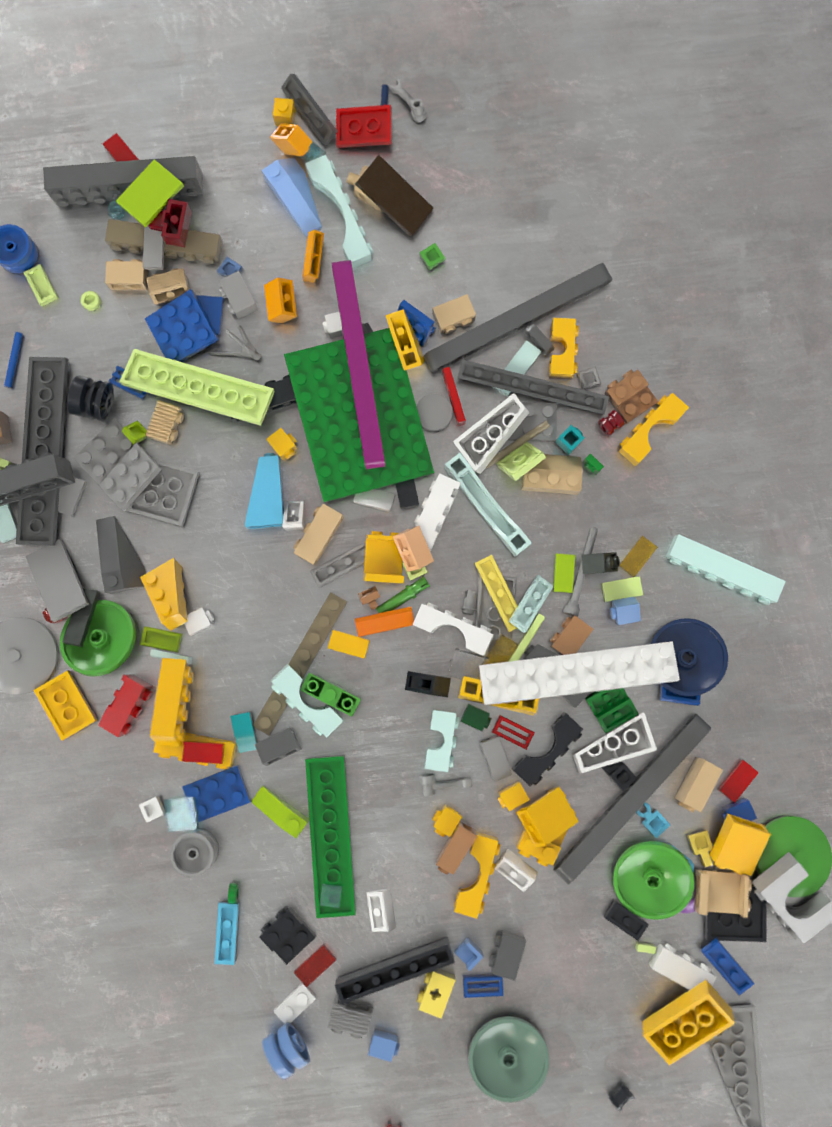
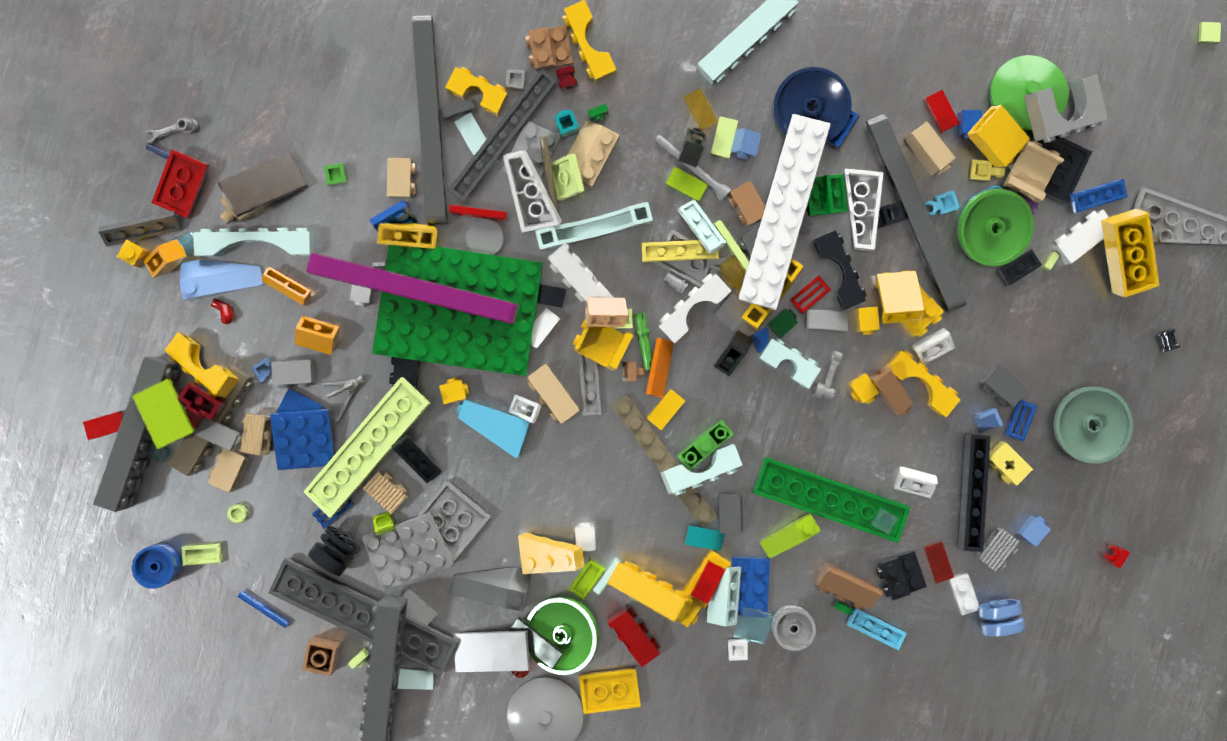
camera: 70 degrees left, 5 degrees up
none -> yellow arch [164,332,239,398]
none -> red arm [211,298,233,325]
none -> black tile [391,434,442,484]
none -> light aqua slope [707,567,741,627]
none -> blue tile [749,327,769,353]
none -> medium nougat slope [814,562,883,610]

